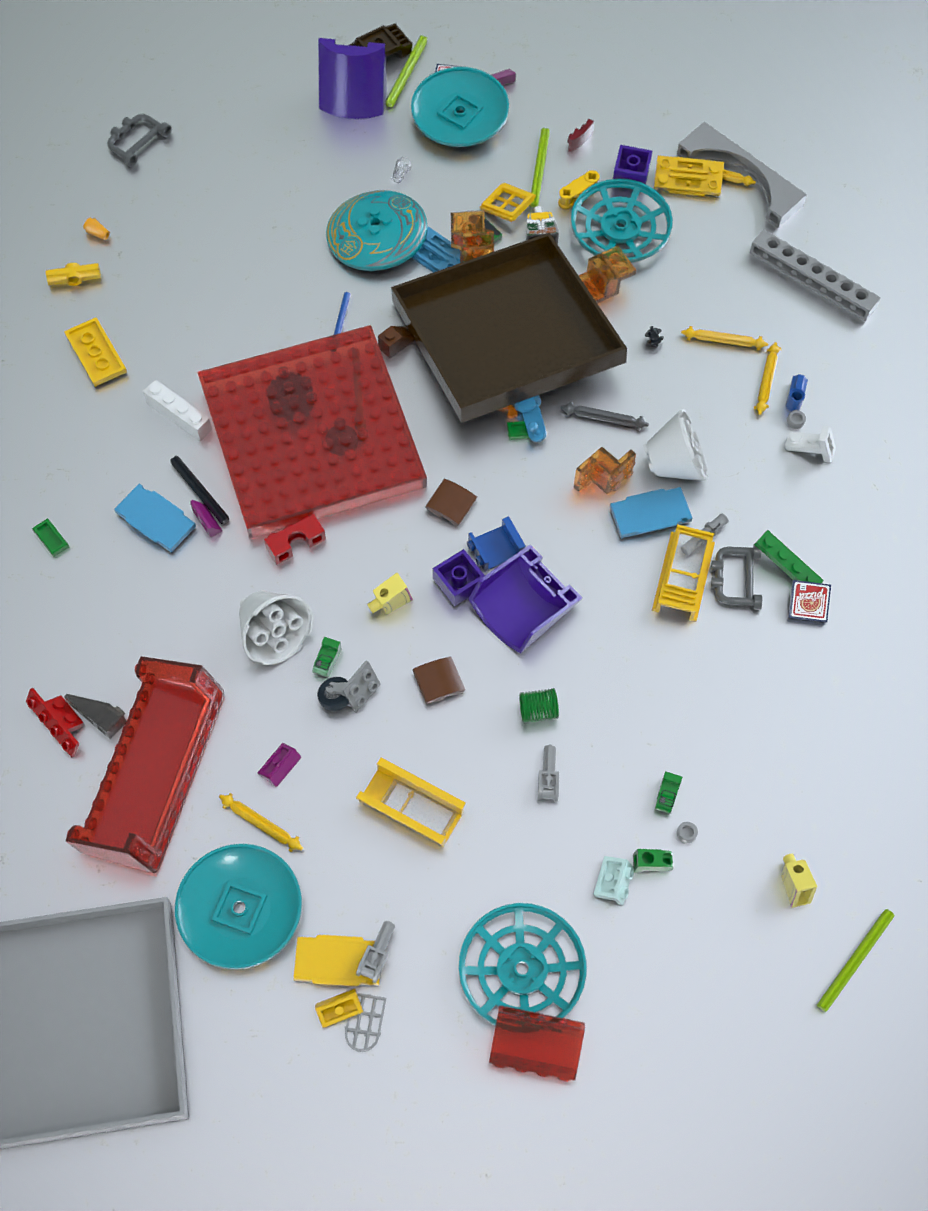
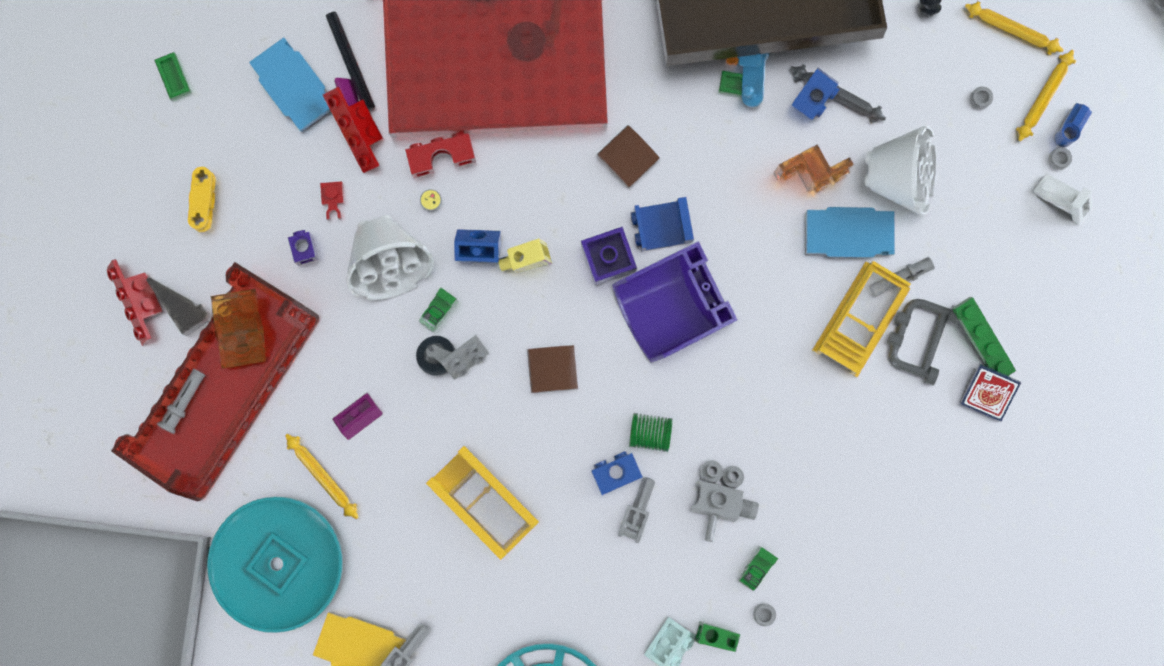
camera: 15 degrees right, 20 degrees up
none -> light grey pin [156,368,206,434]
none -> yellow piece [188,166,216,233]
none -> clear orange bracket [210,289,266,369]
none -> dark purple brick [288,230,319,266]
none -> red plate [320,181,345,221]
none -> red bracket [323,86,383,173]
none -> light yellow tile [420,189,442,212]
none -> blue brick [454,229,501,262]
none -> blue brick [591,451,643,495]
none -> light grey piece [690,460,759,542]
none -> blue brick [791,68,840,120]
none -> light grey tile [970,86,993,109]

